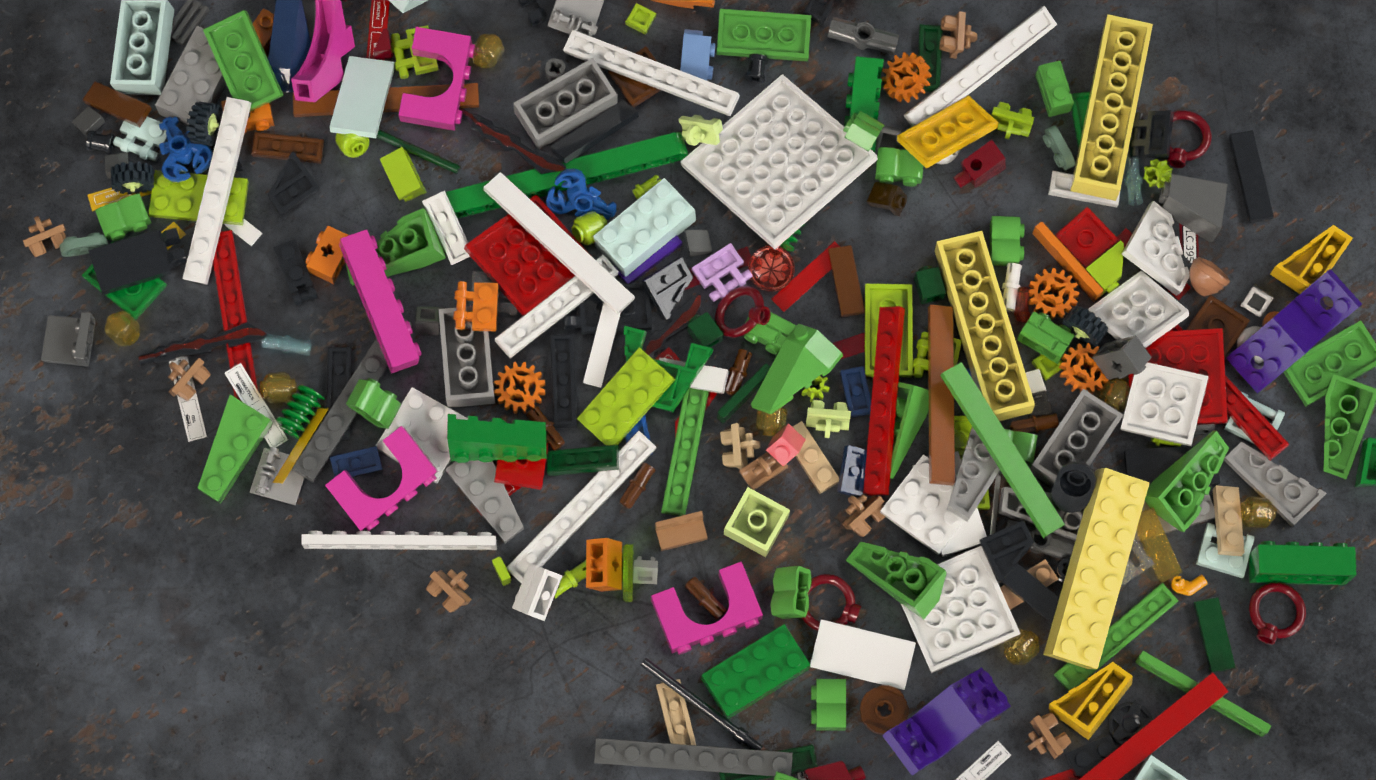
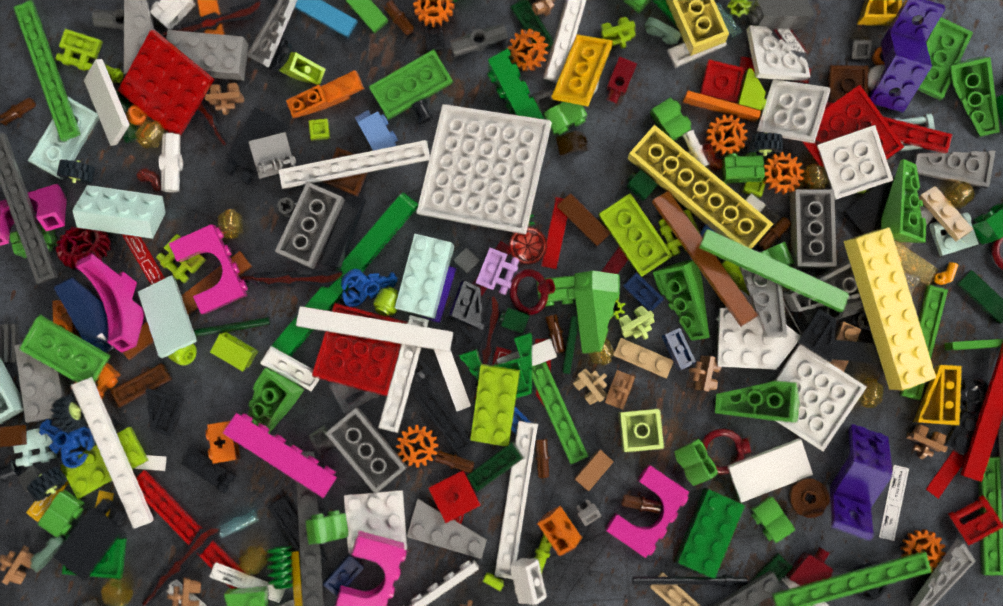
camera: 30 degrees left, 10 degrees up
dark red slope [374,28,393,60] -> none
green wedge [447,414,547,463] -> none
orange plate [453,281,498,332] -> none
clear neon green tile [623,544,633,602] -> none
lime pin [633,175,661,200] -> none
yellowish green hips [679,115,723,146] -> none
coral brick [766,423,806,466] -> none
bright green brick [843,111,884,152] -> none
red plate [863,306,905,495] -> none
black piece [1051,459,1096,513] -> none
dark grey brick [1092,335,1152,380] -> none
nougat hat [1189,257,1231,296] -> none

